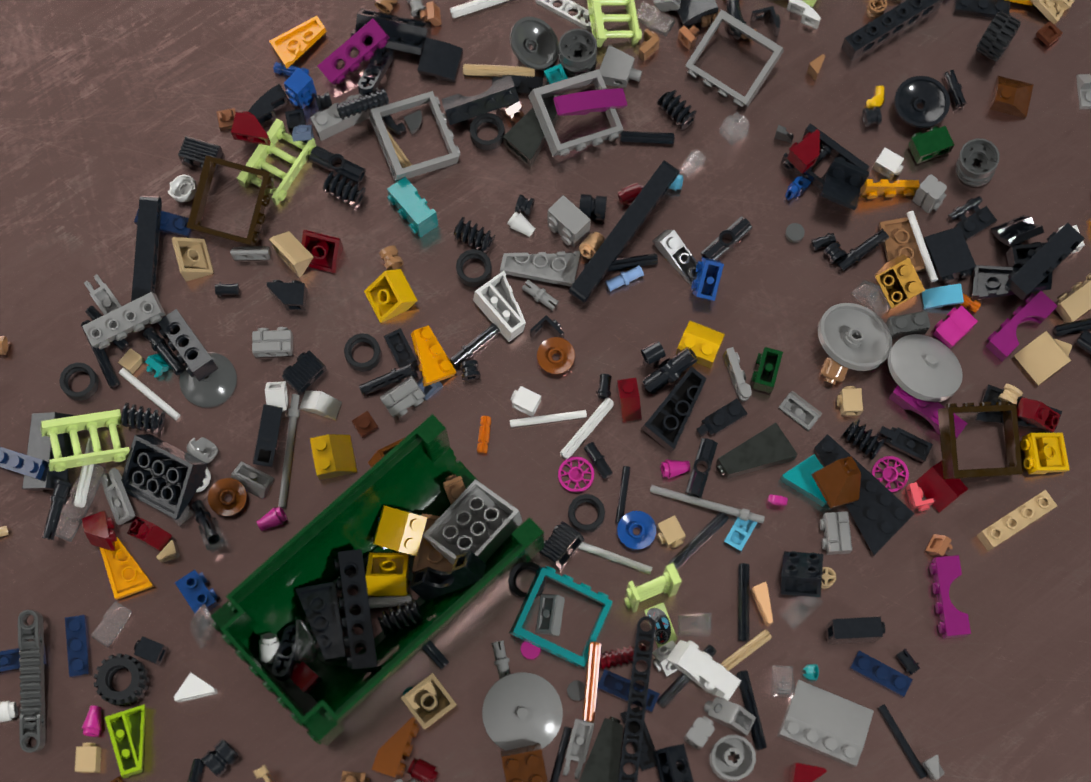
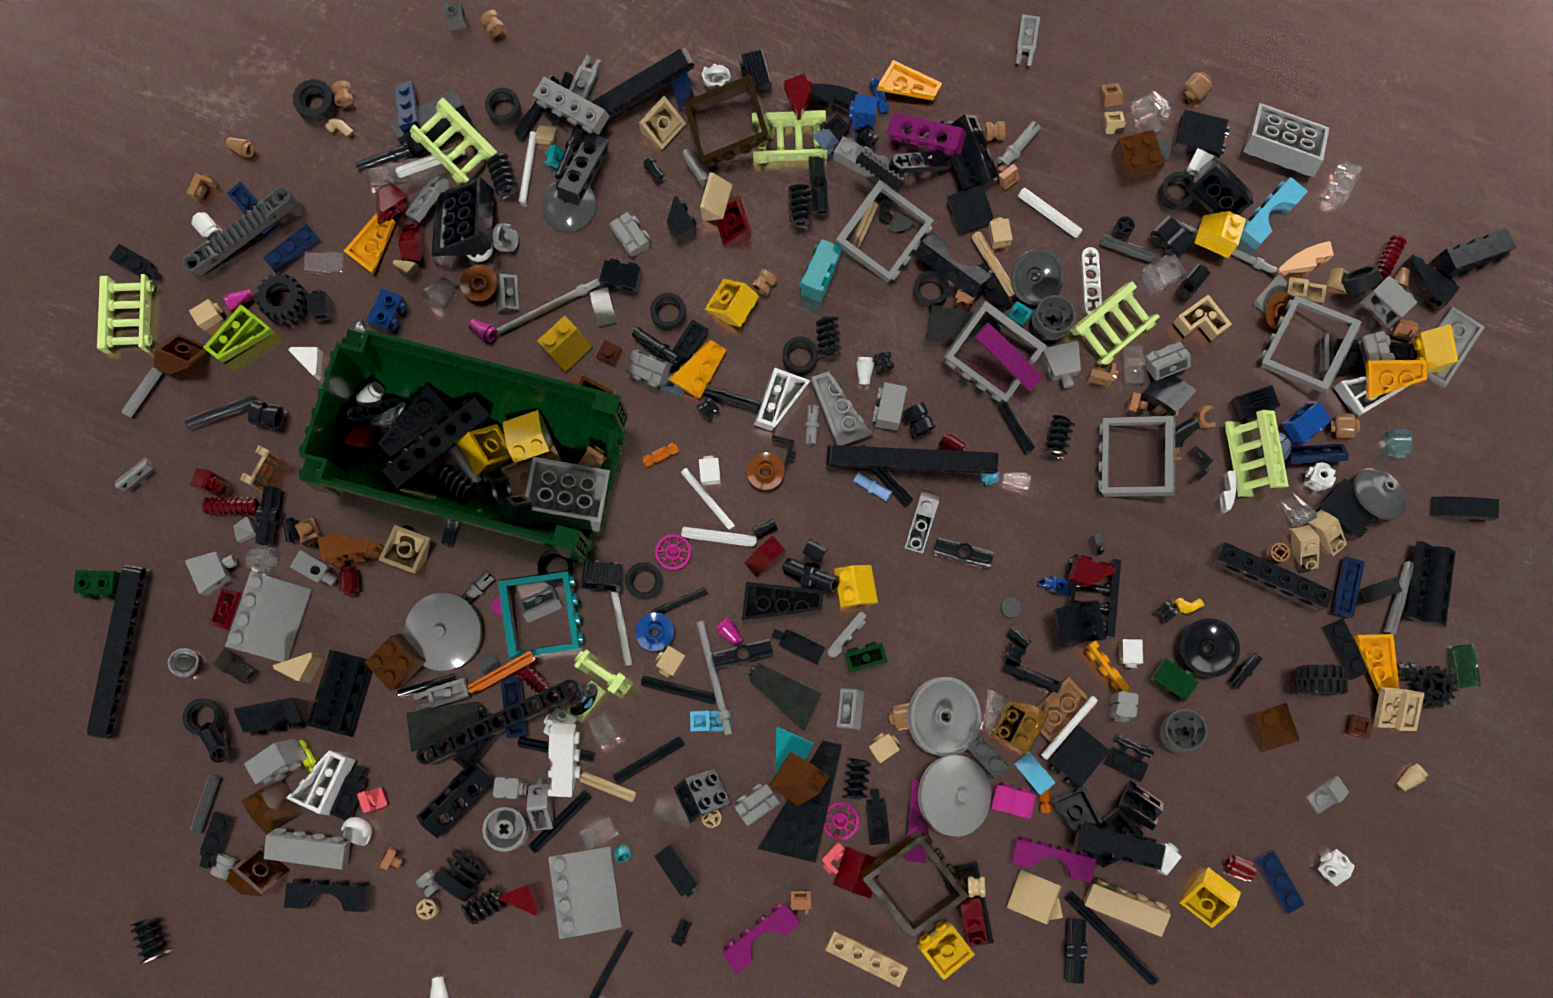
camera: 60 degrees right, 5 degrees up
black pin [192,500,220,545] -> none
nougat tile [217,108,236,131] -> none
black slope [252,404,283,467] -> none
white brick [265,381,288,411] -> none
light nougat brick [579,232,605,259] -> none
black axle [584,442,613,479] -> none
blue brick [691,257,724,301] -> none
clear brick [719,112,750,145] -> none
light nougat slope [750,582,773,626] -> none
dark pink tile [768,495,788,506] -> none
medium nougat slope [807,54,825,81] -> none
dark blue plate [849,650,913,698] -> none
none -> tan brick [988,217,1013,248]

